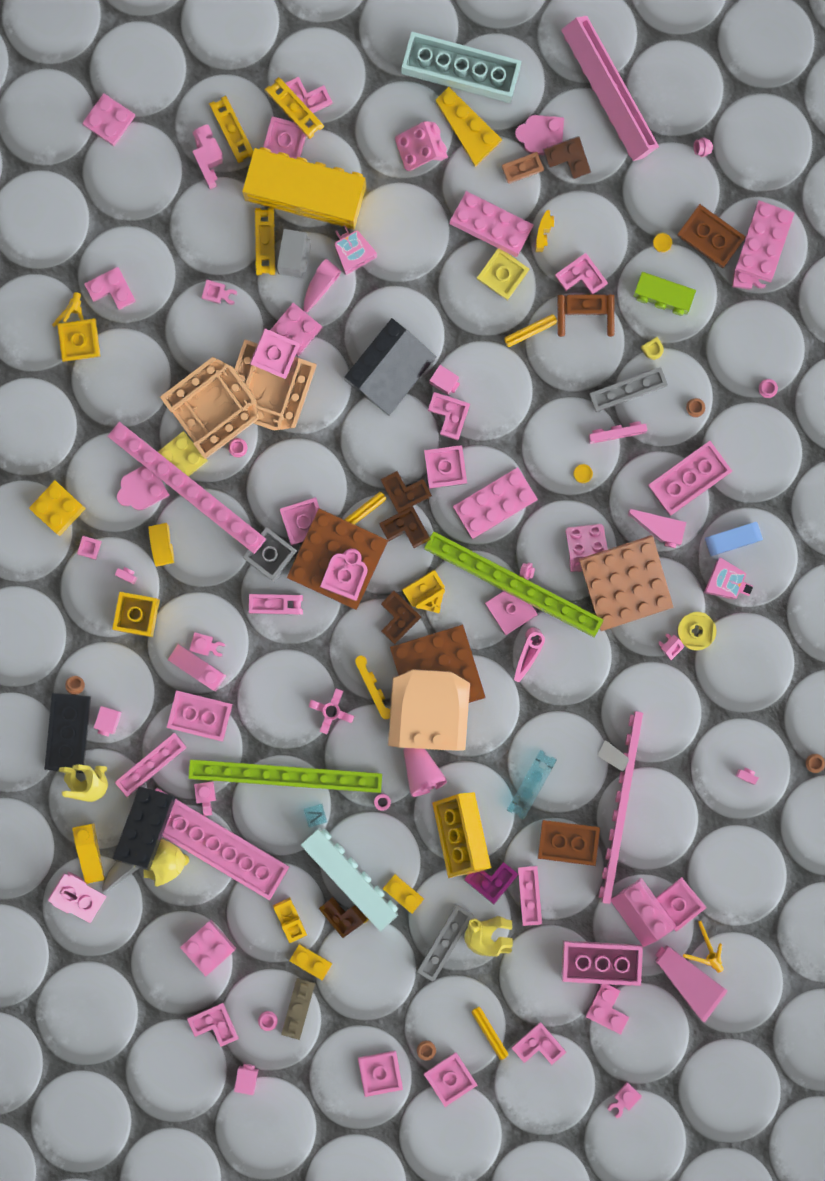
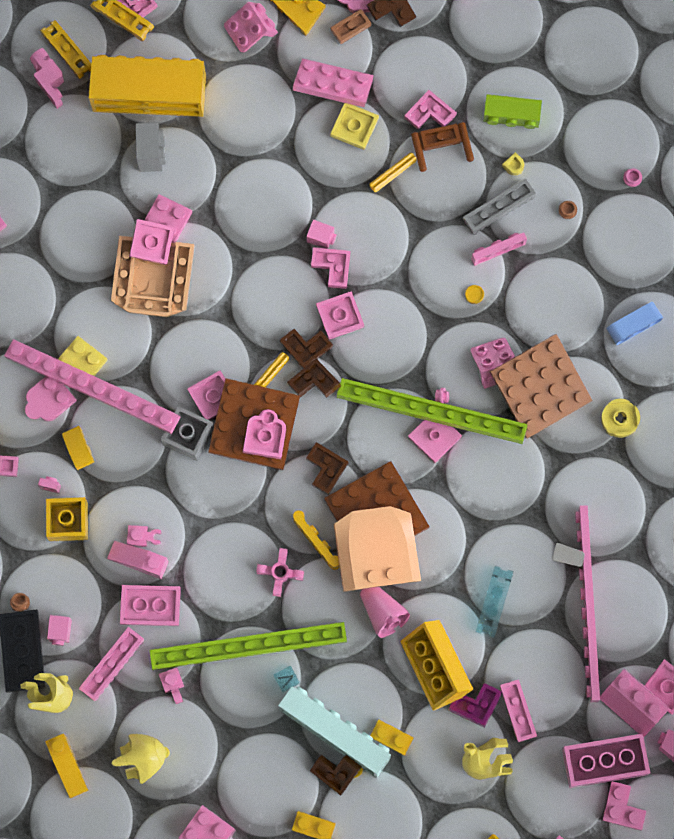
camera: 10 degrees left, 10 degrees down
bright pink piece [48,872,107,923] -> none
light grey piece [102,861,139,892] -> none
black plate [112,786,176,871] -> none
bright pink plate [155,788,290,900] -> none
light nougat wedge [160,357,259,459] -> none
bright pink plate [202,280,237,305] -> none
bright pink plate [228,438,248,458] -> none
bright pink plate [249,594,303,615] -> none
yellow plate [255,208,276,275] -> none
bright pink plate [263,116,309,159] -> none
yellow slope [273,898,307,943] -> none
bright pink piece [303,259,342,313] -> none
bright pink torso [334,226,377,275] -> none
slope [344,318,437,416] -> none
bright pink axle [374,794,391,811] -> none
yellow slope [402,569,445,613] -> none
light grey gear [417,905,473,982] -> none
bright pink plate [453,467,538,539] -> none
bright pink piece [514,627,545,682] -> none
yellow slope [536,210,554,252] -> none
dark orange plate [538,820,600,866] -> none
bright pink slope [628,509,686,548] -> none
bright pink plate [648,441,732,516] -> none
yellow piece [653,233,672,253] -> none
bright pink tile [658,634,684,660] -> none
dark orange plate [677,204,746,268] -> none
bright pink torso [704,558,753,599] -> none
bright pink plate [732,267,766,290] -> none
bright pink plate [735,201,794,283] -> none

